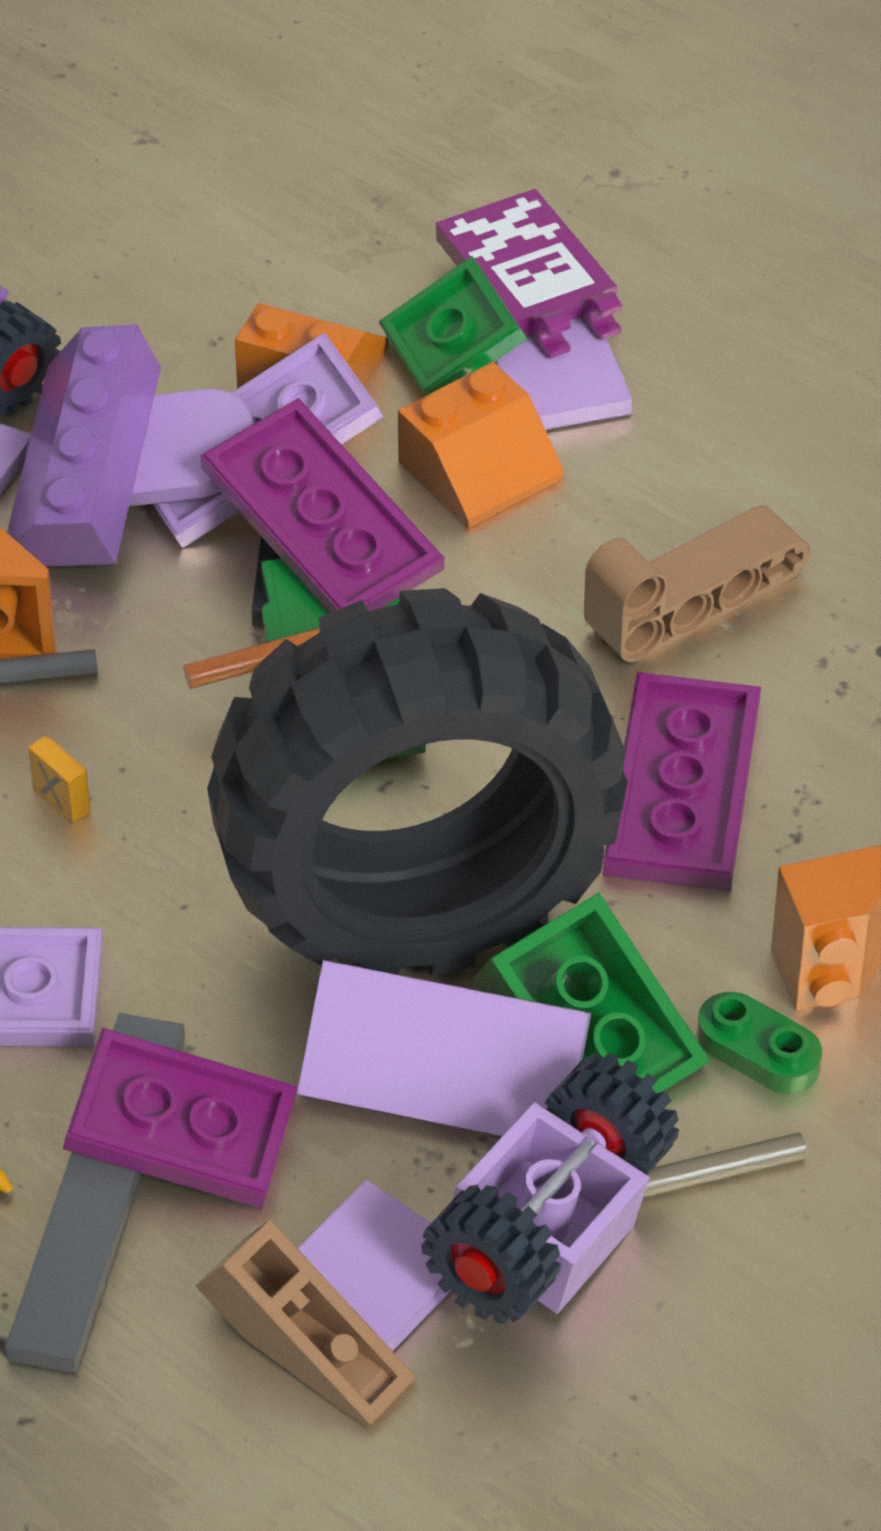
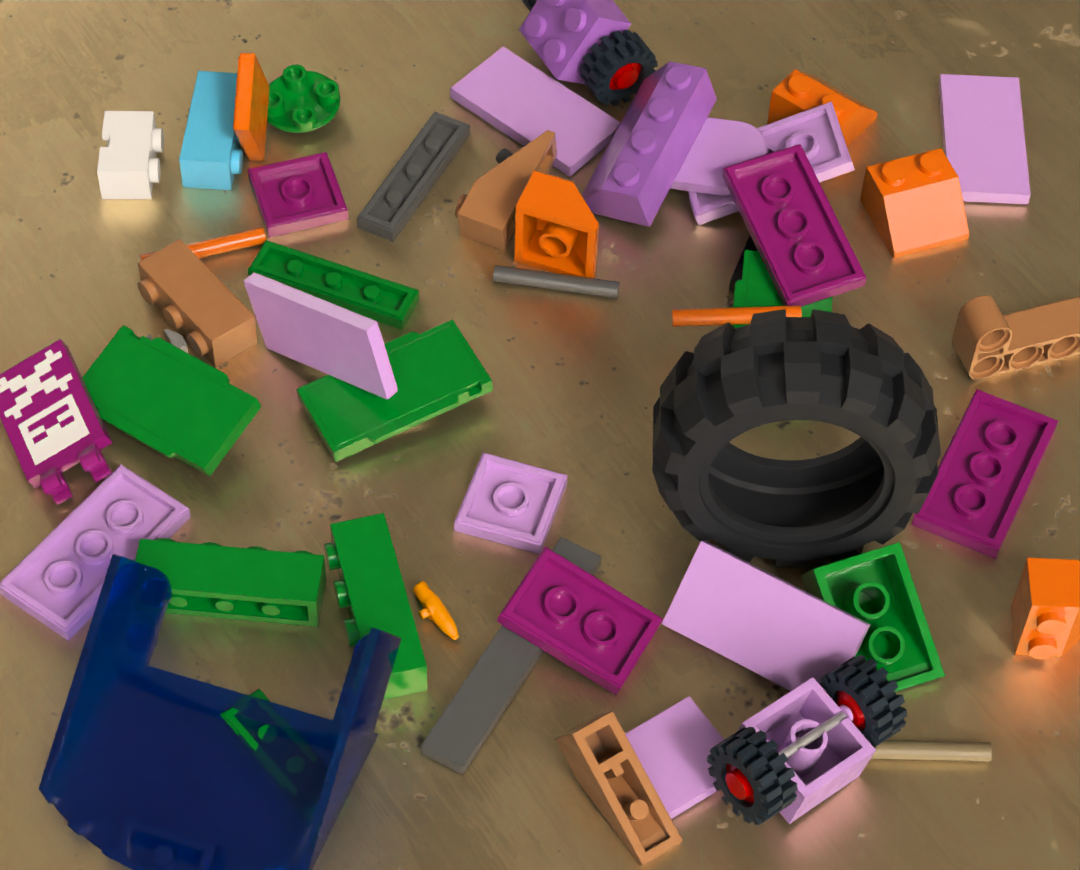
camera: 15 degrees right, 5 degrees up
light orange tile [28,736,90,824] -> none
green tile [378,256,527,396] -> none
magenta tile [436,188,622,358] -> none
green plate [697,992,822,1094] -> none

